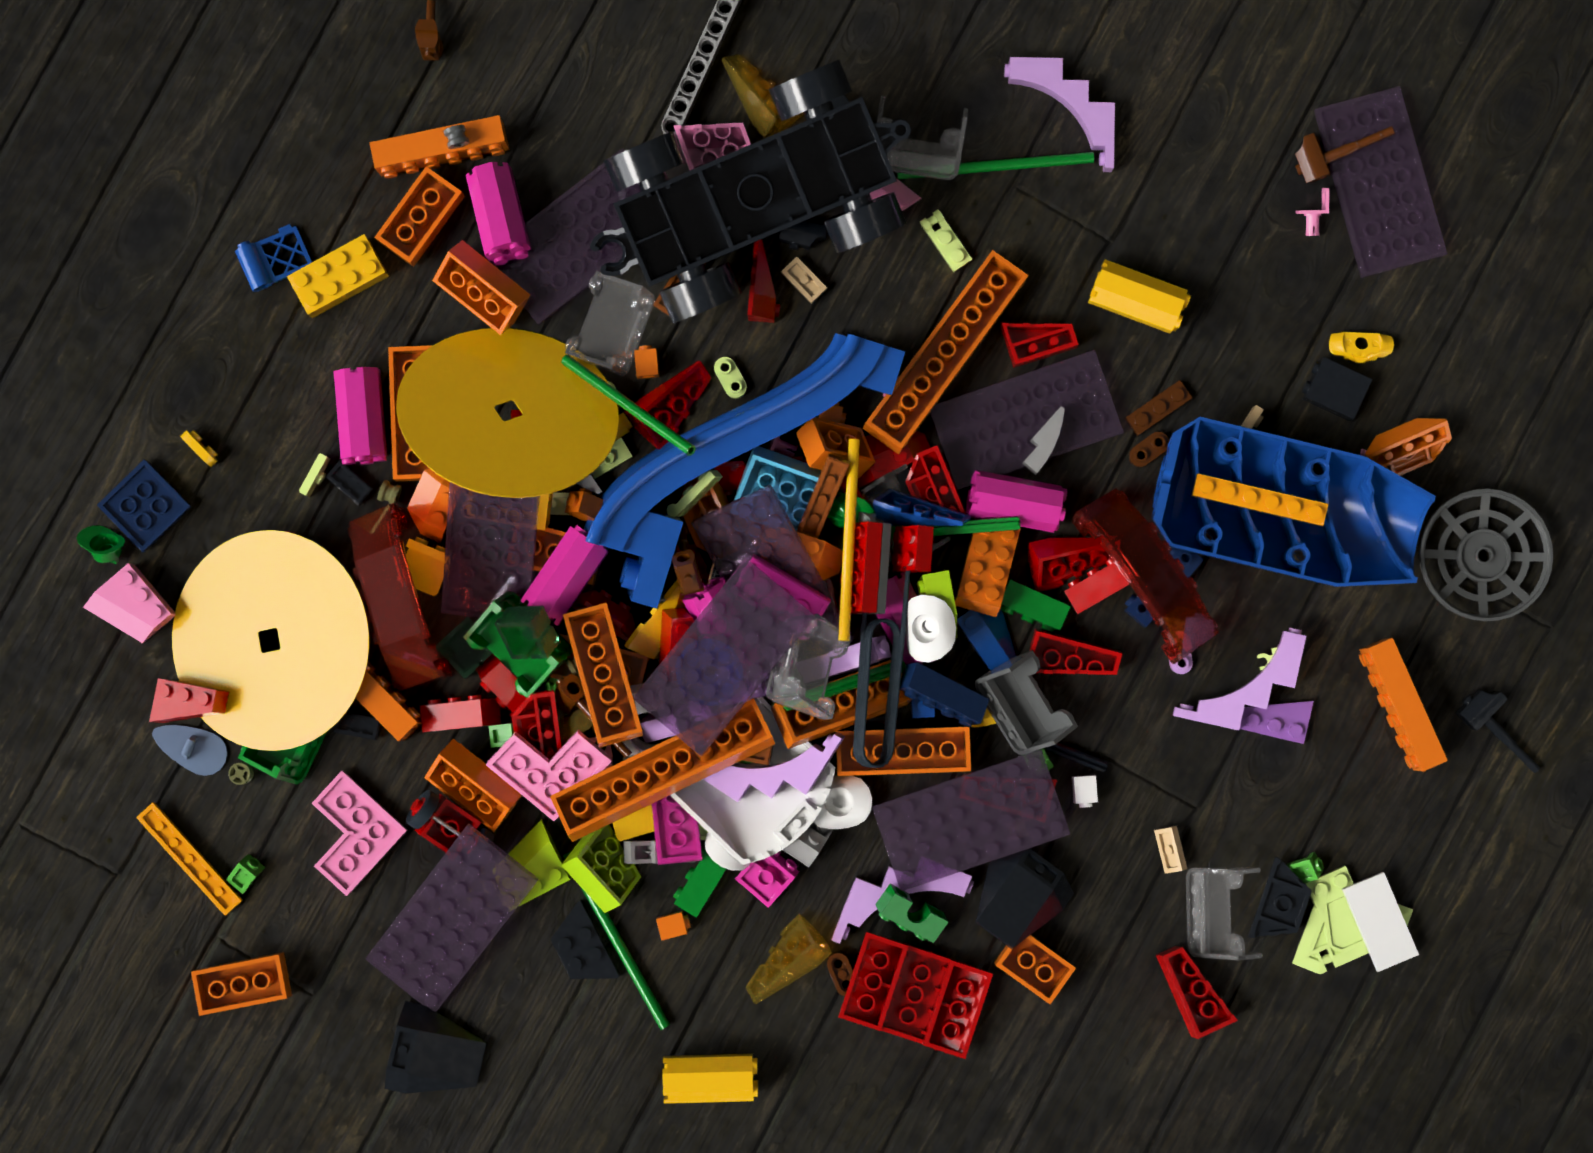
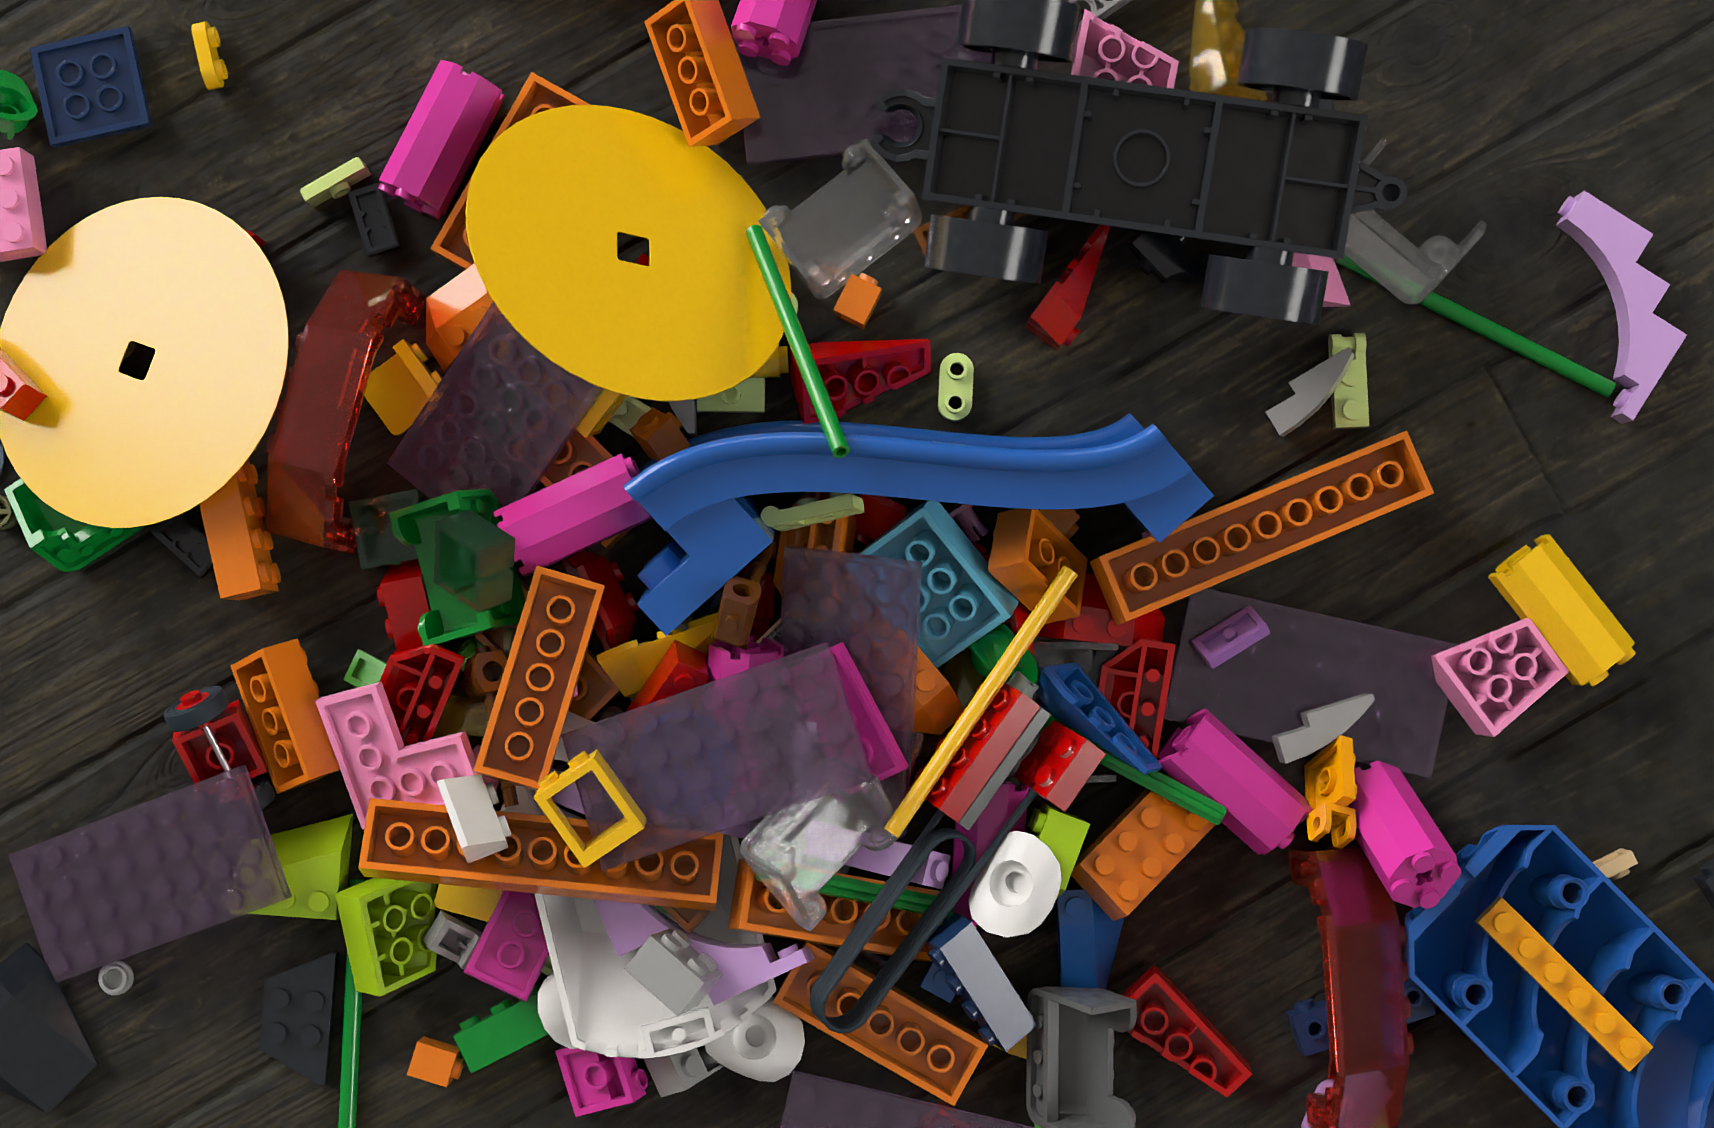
camera: 30 degrees right, 0 degrees up
bright pink plate [312,770,408,896] -> none
olive wheel [377,480,402,506] -> none
wedge [420,695,501,732] -> none
tan plate [781,257,827,304] -> none
dark orange tile [796,454,850,539] -> none
red wedge [1000,323,1079,368] -> none
green brick [1001,580,1071,633] -> none
red wedge [1028,537,1121,592] -> none
red wedge [1064,554,1141,614] -> none
reddish brown plate [1125,380,1192,436] -> none
reddish brown plate [1129,432,1169,467] -> none
none -> light grey plate [98,960,134,995]
none -> white slope [437,775,512,863]
none -> yellow window [534,749,647,868]
none -> light grey brick [624,928,723,1016]
none -> medium lavender plate [1192,605,1271,669]
none -> light grey slope [1266,347,1355,437]
none -> light orange plate [1304,735,1357,849]
none -> dark pink brick [1347,761,1461,909]
none -> bright pink wedge [1431,618,1569,737]

